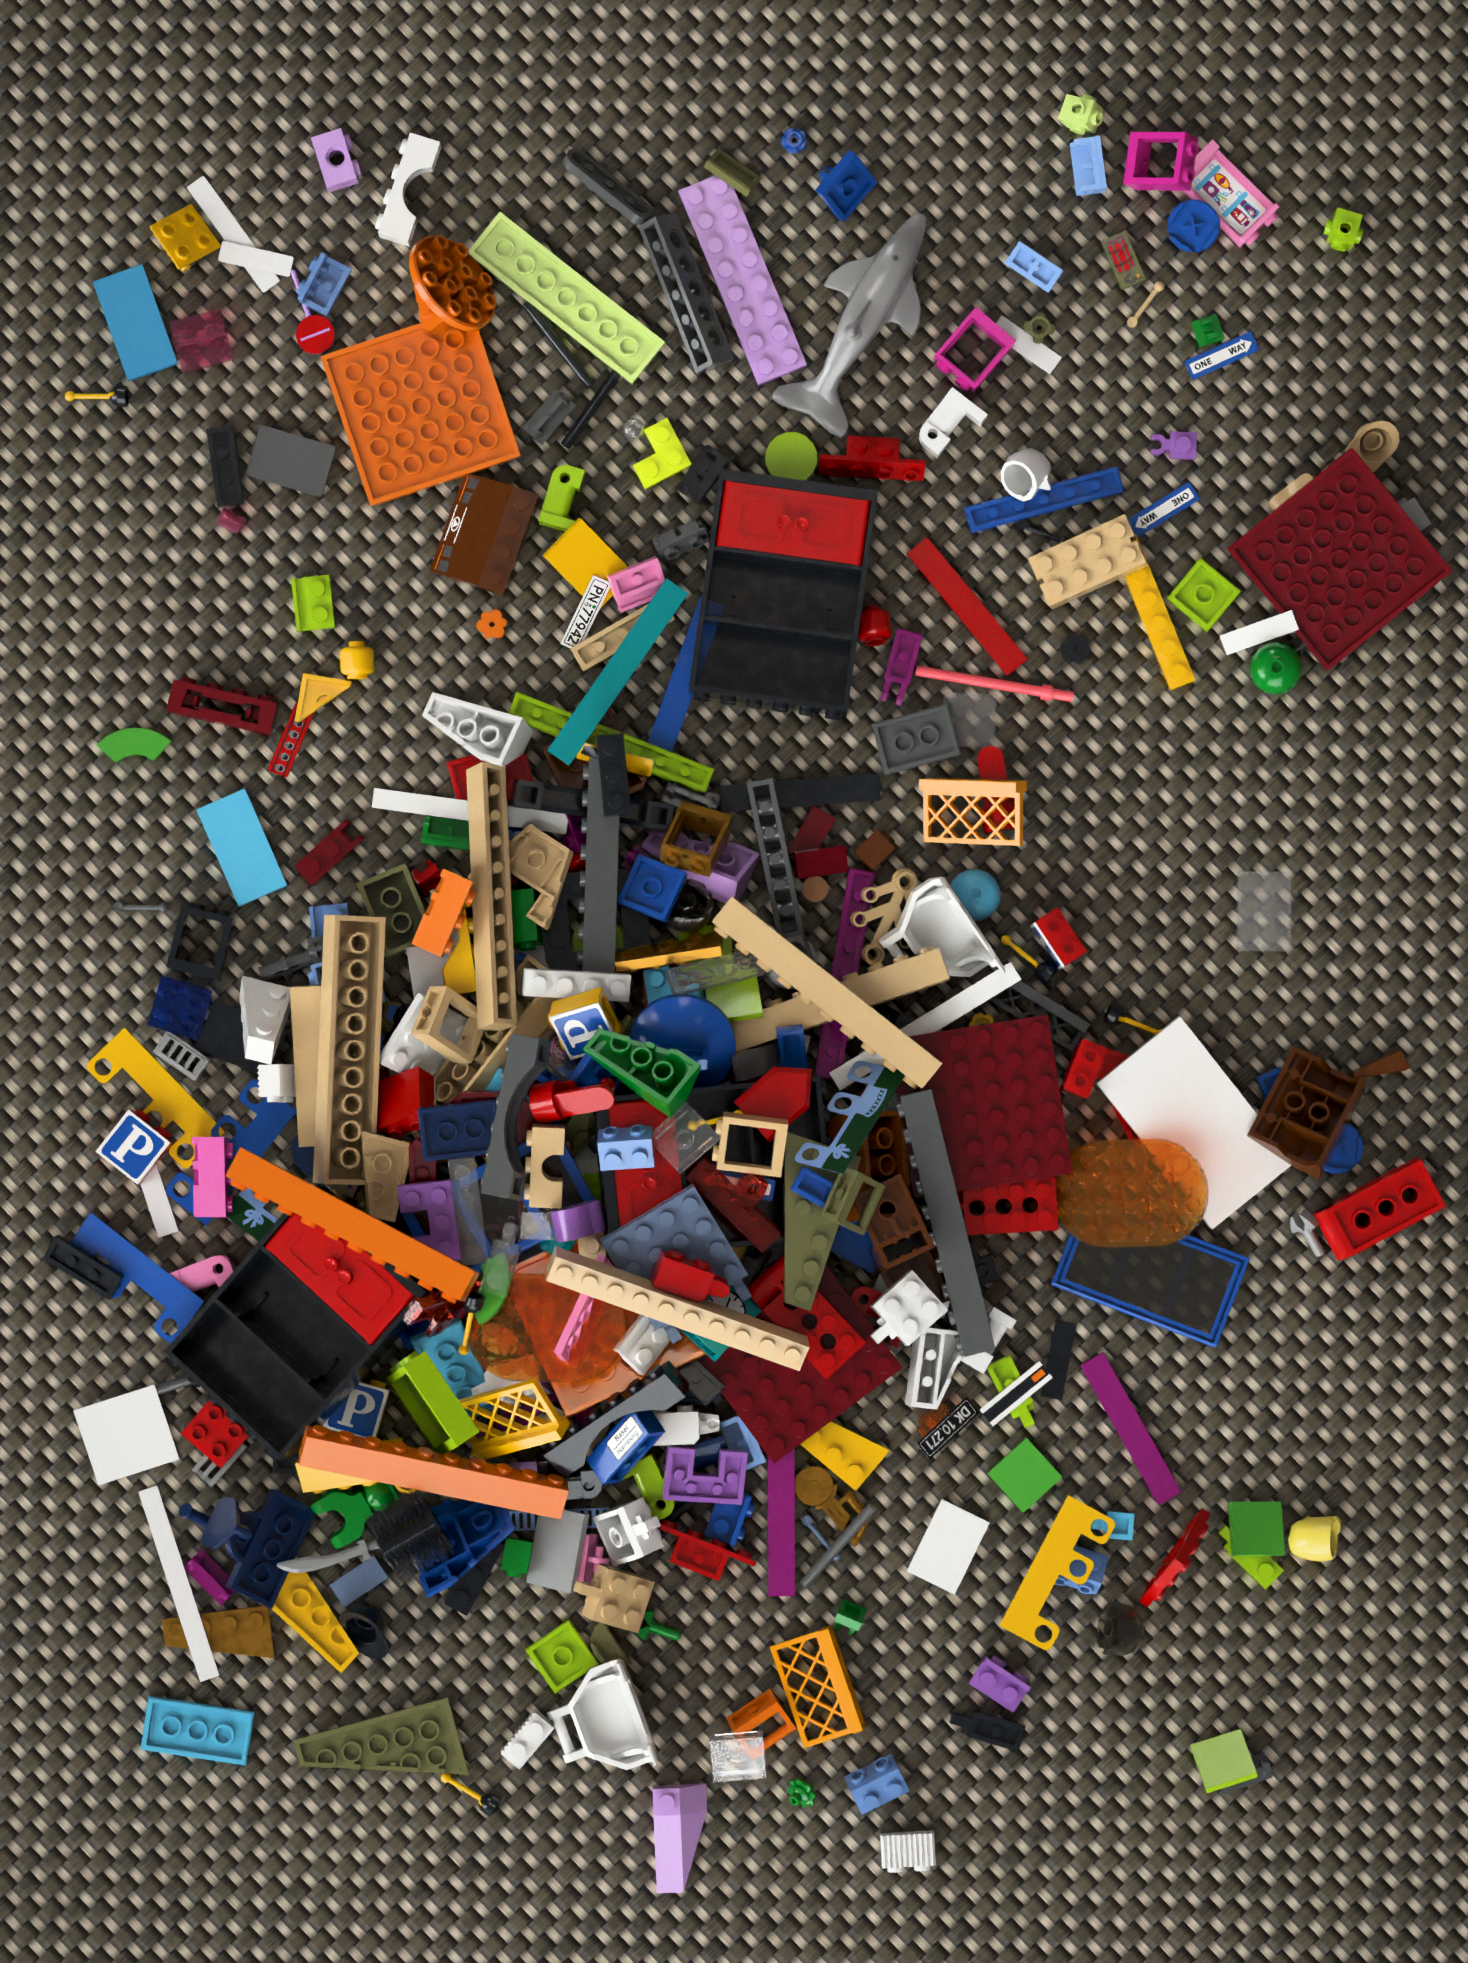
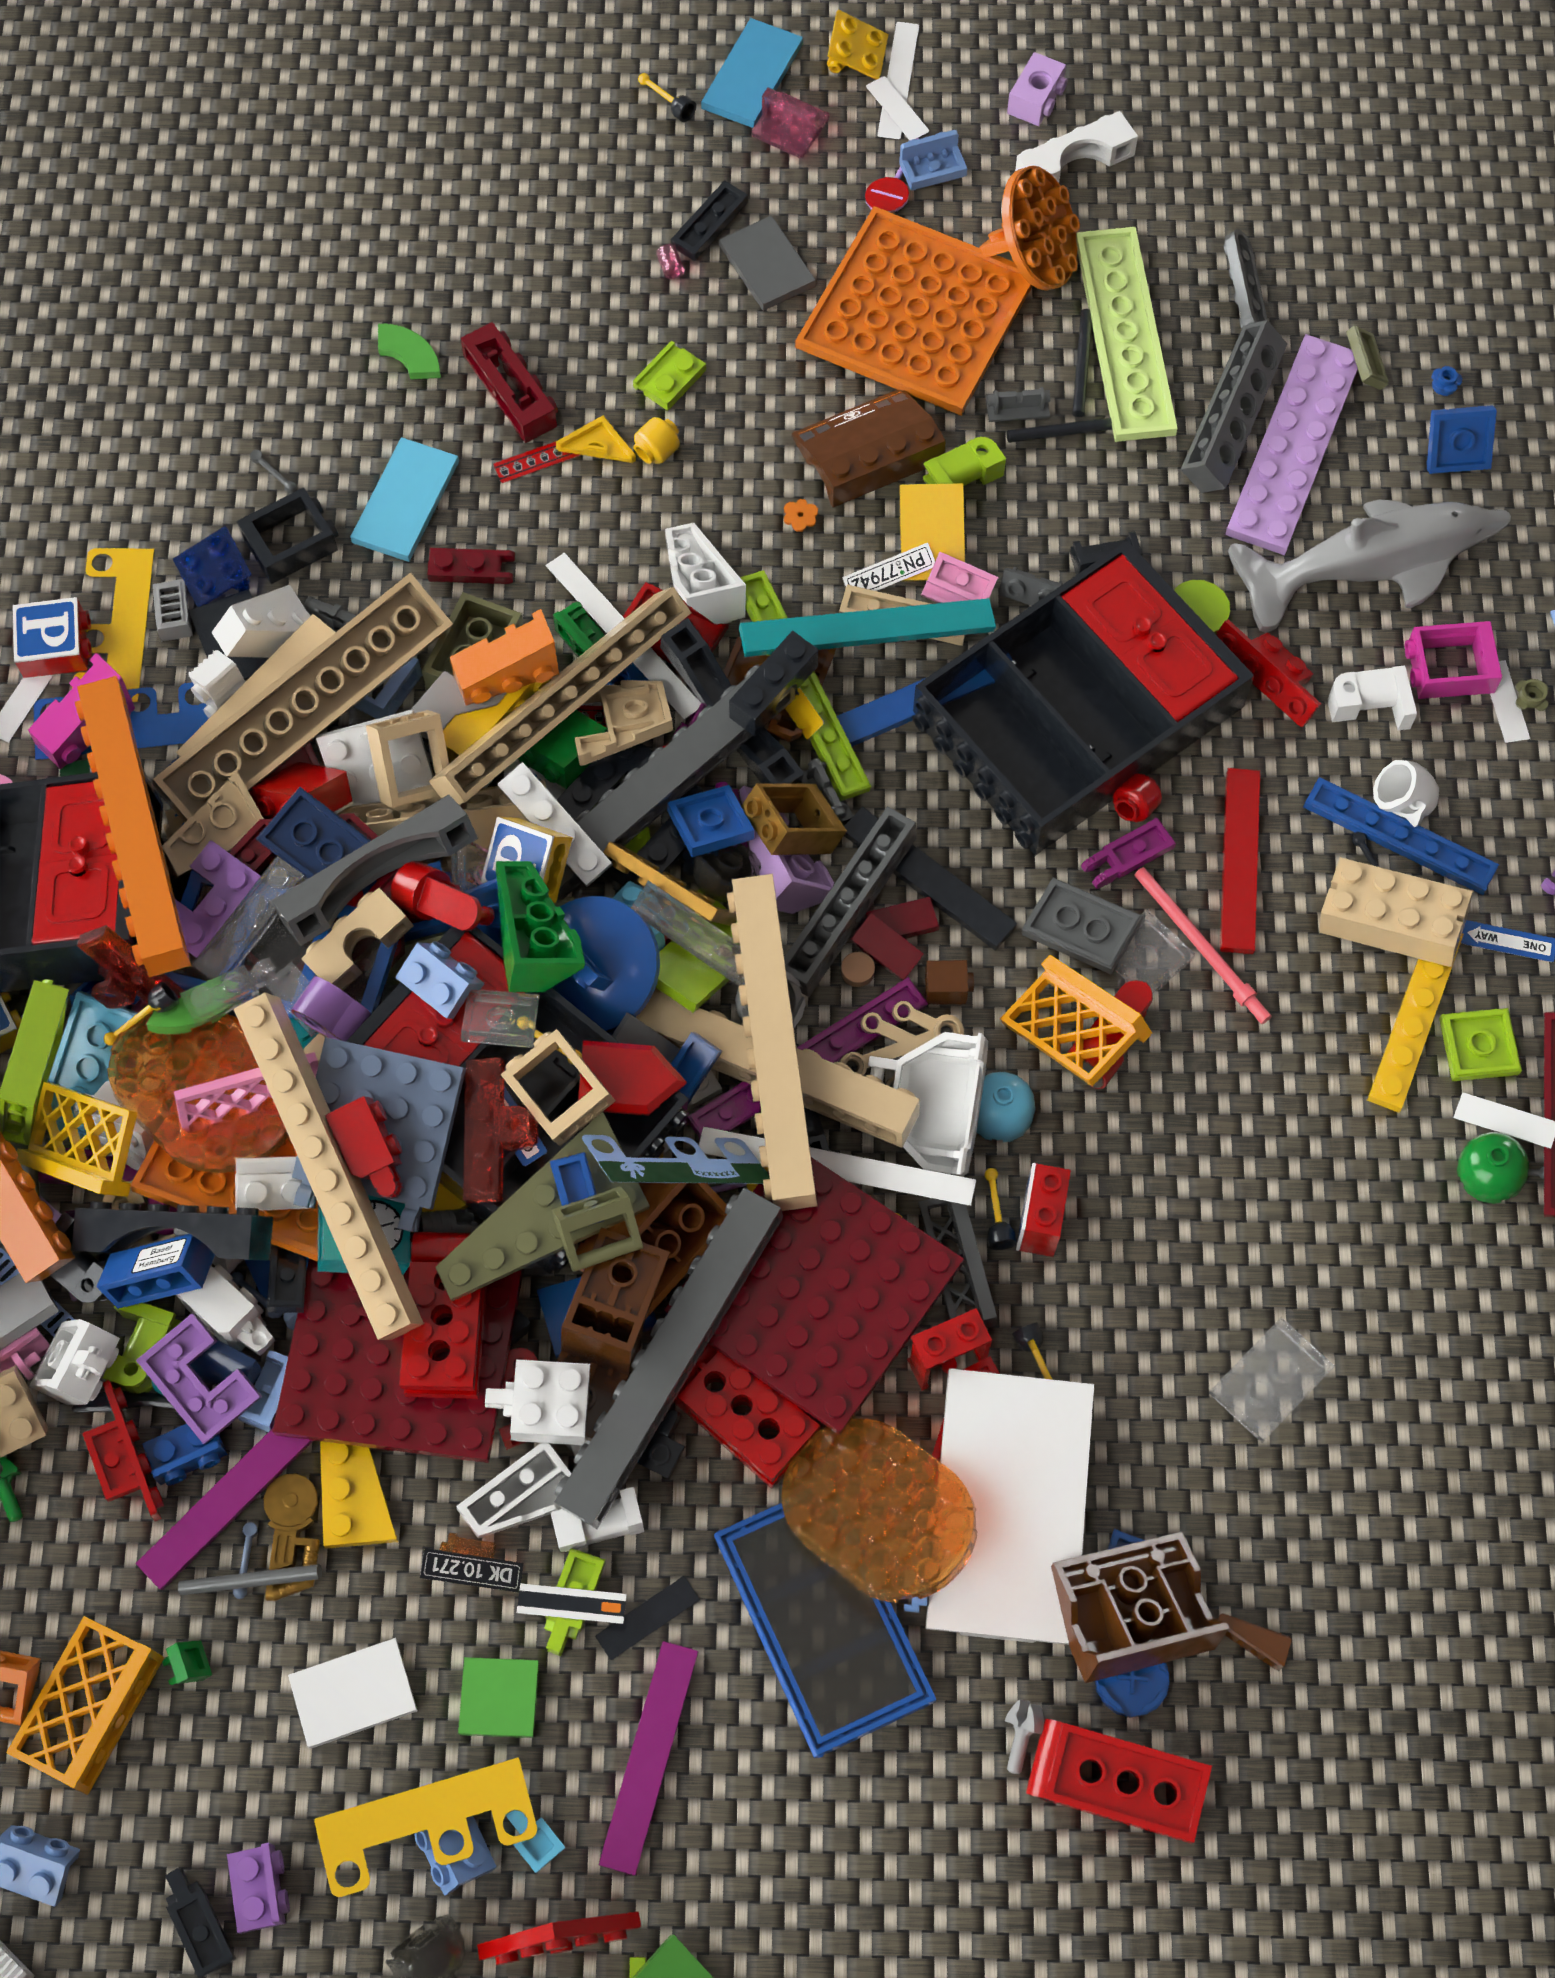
camera: 45 degrees right, 20 degrees down
clear piece [623,418,644,441] -> none
neon yellow plate [633,418,692,490] -> none
black plant [1060,634,1091,664] -> none

